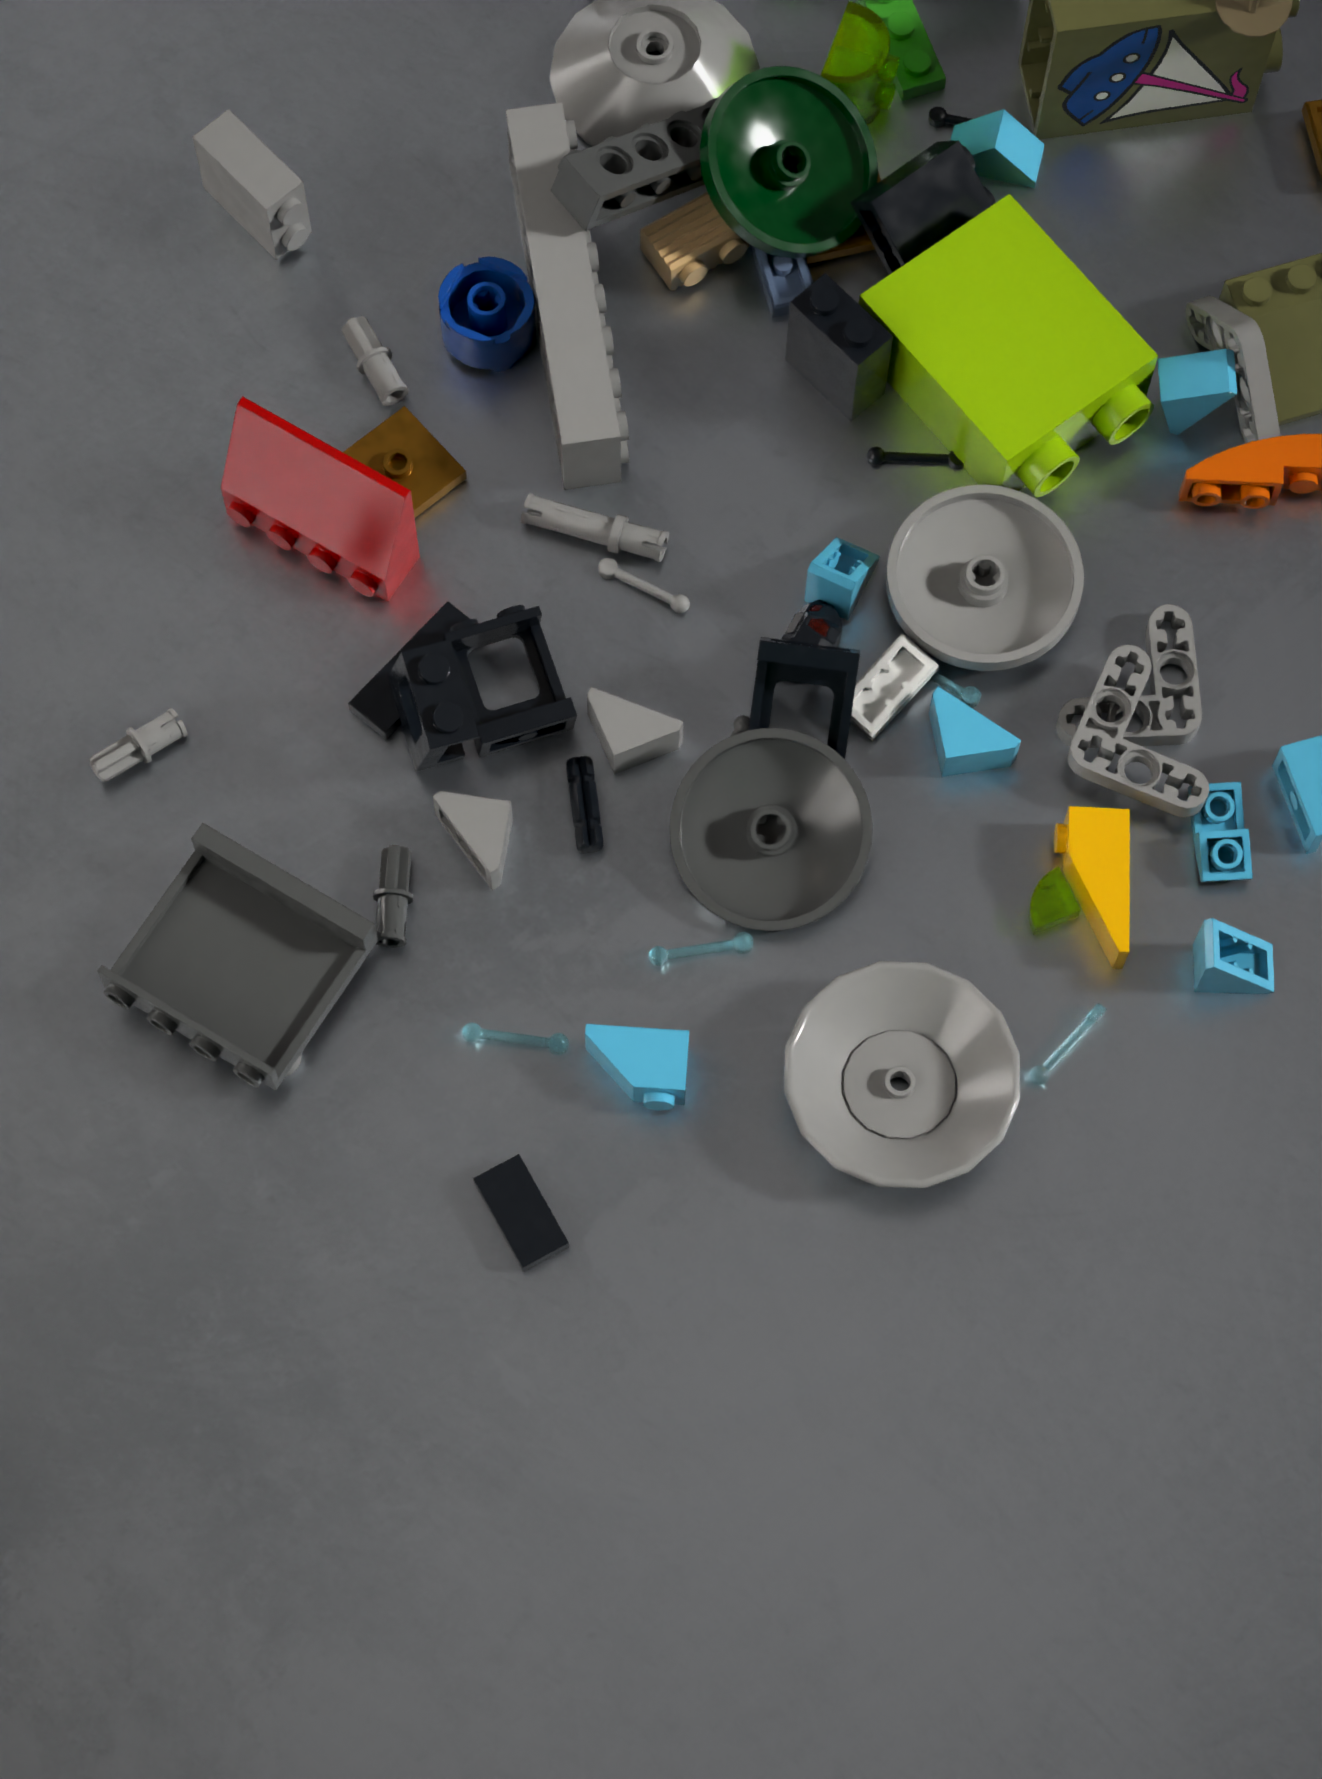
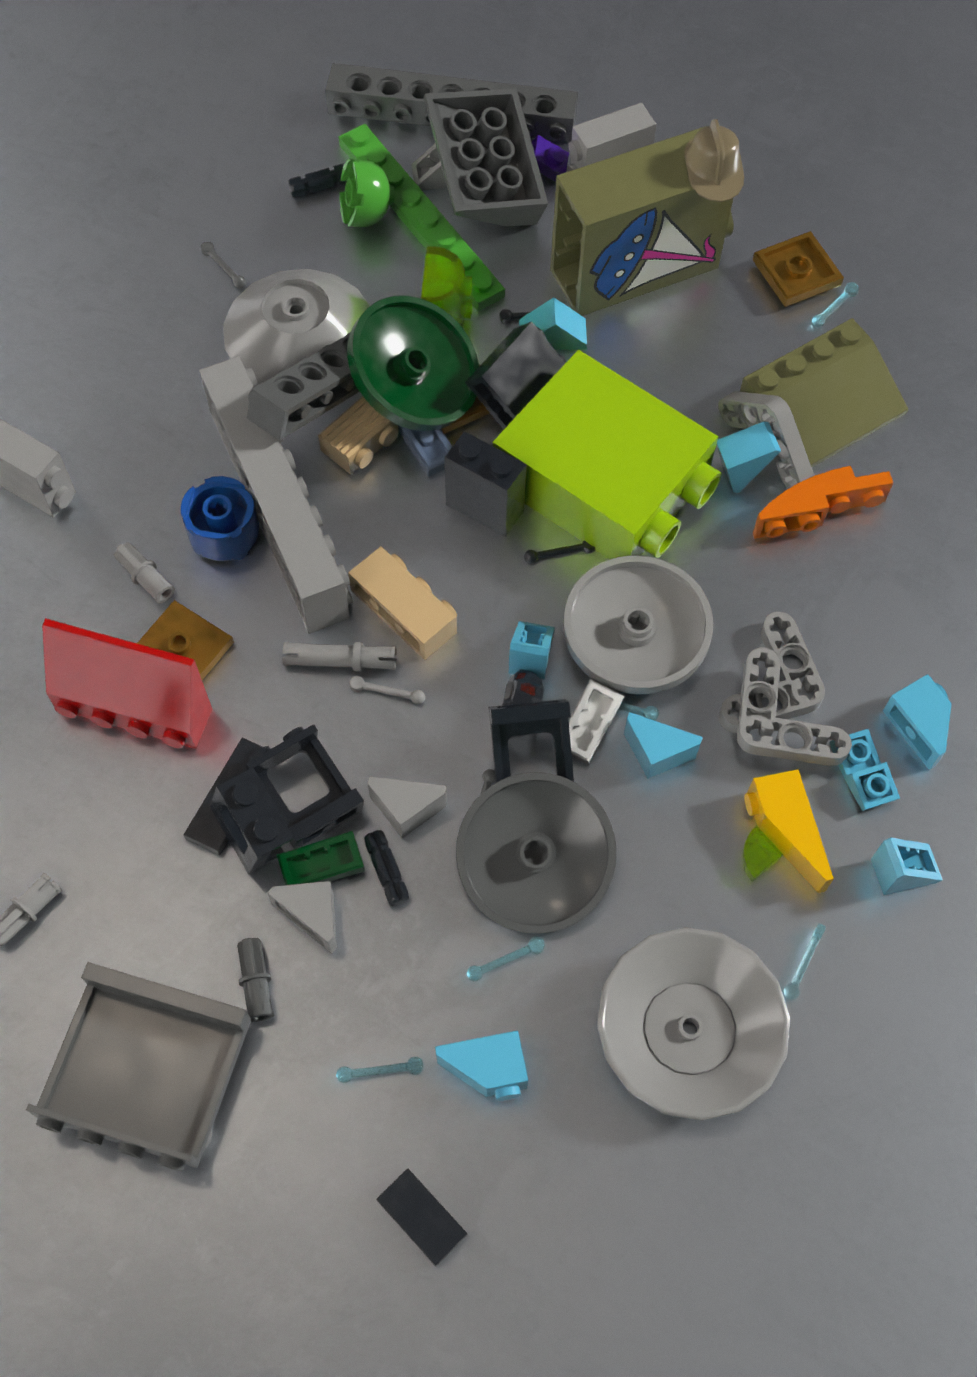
camera: 15 degrees left, 5 degrees down
none -> dark green plate [277,831,365,885]
none -> tan brick [348,546,457,660]

